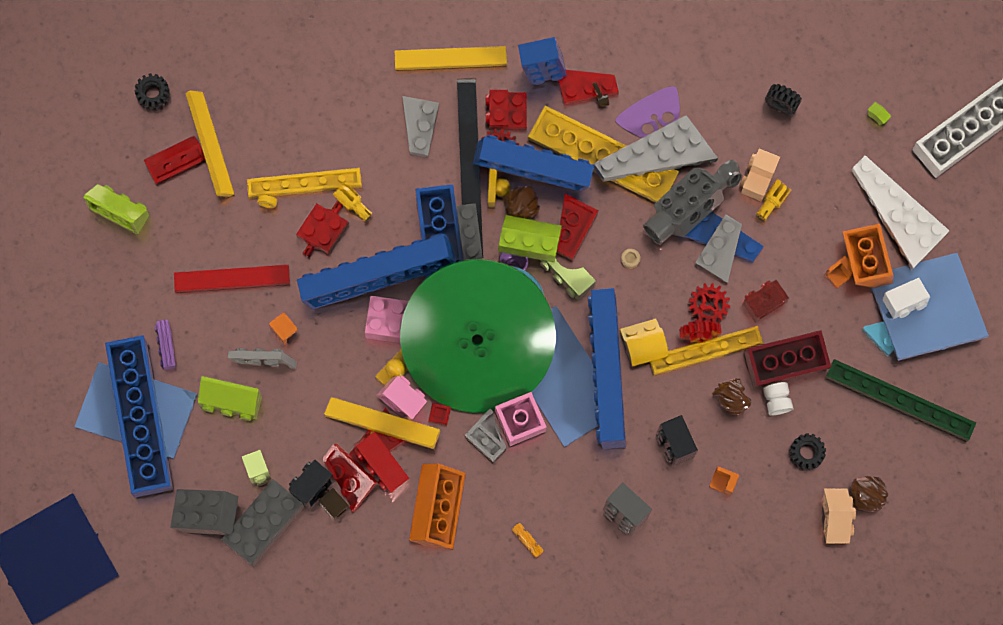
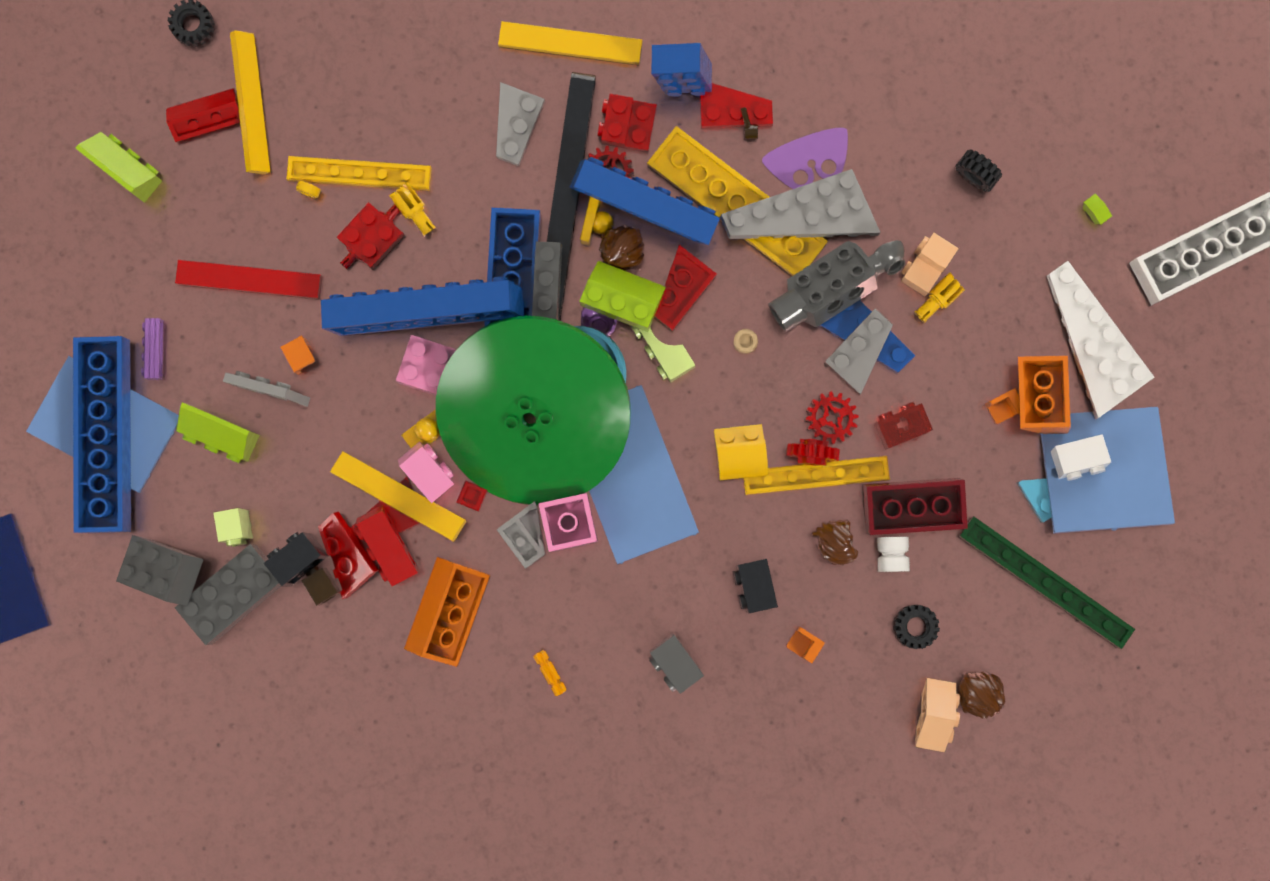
camera: 20 degrees right, 10 degrees up
blue brick [588,288,626,449] -> none

